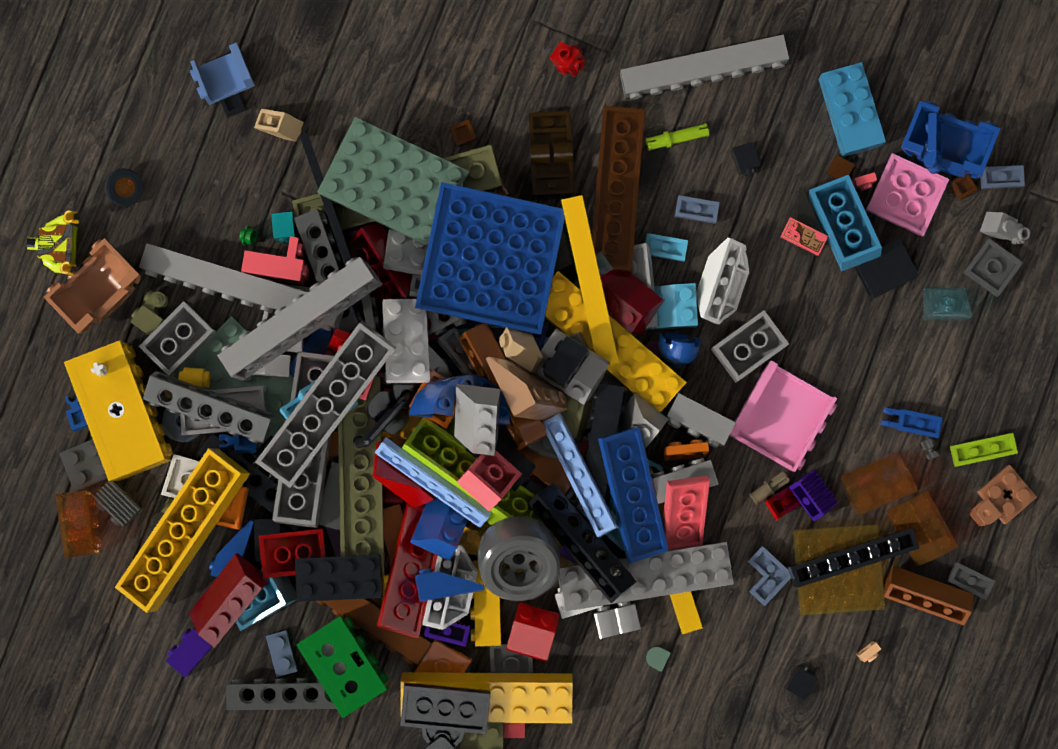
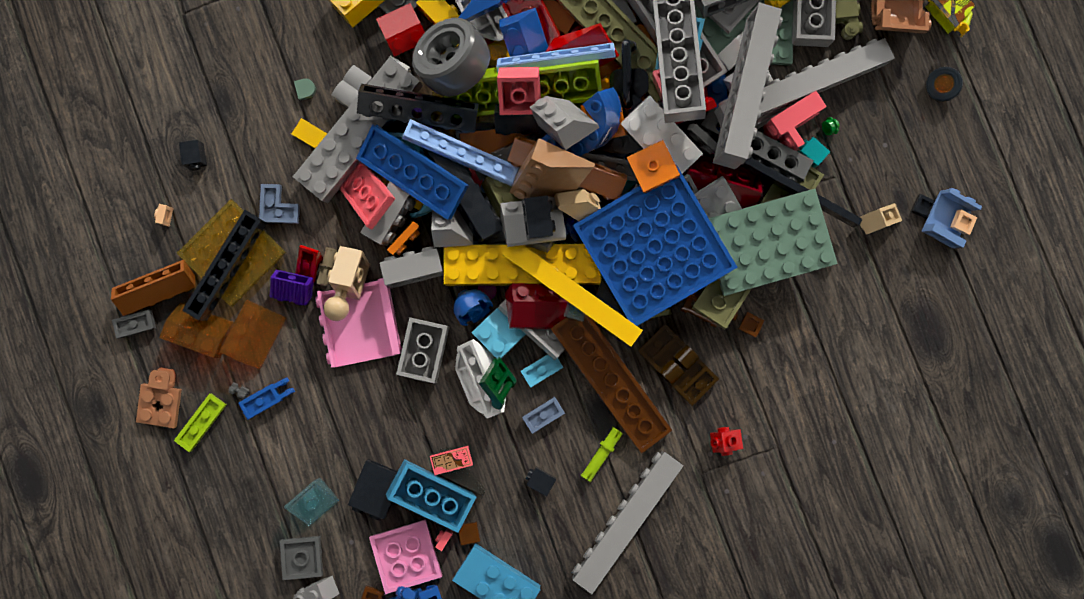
camera: 135 degrees right, 0 degrees up
none -> tan brick [324,246,370,321]
none -> dark green plate [479,357,517,410]
none -> orange plate [627,140,680,194]
none -> light nougat plate [950,210,977,235]

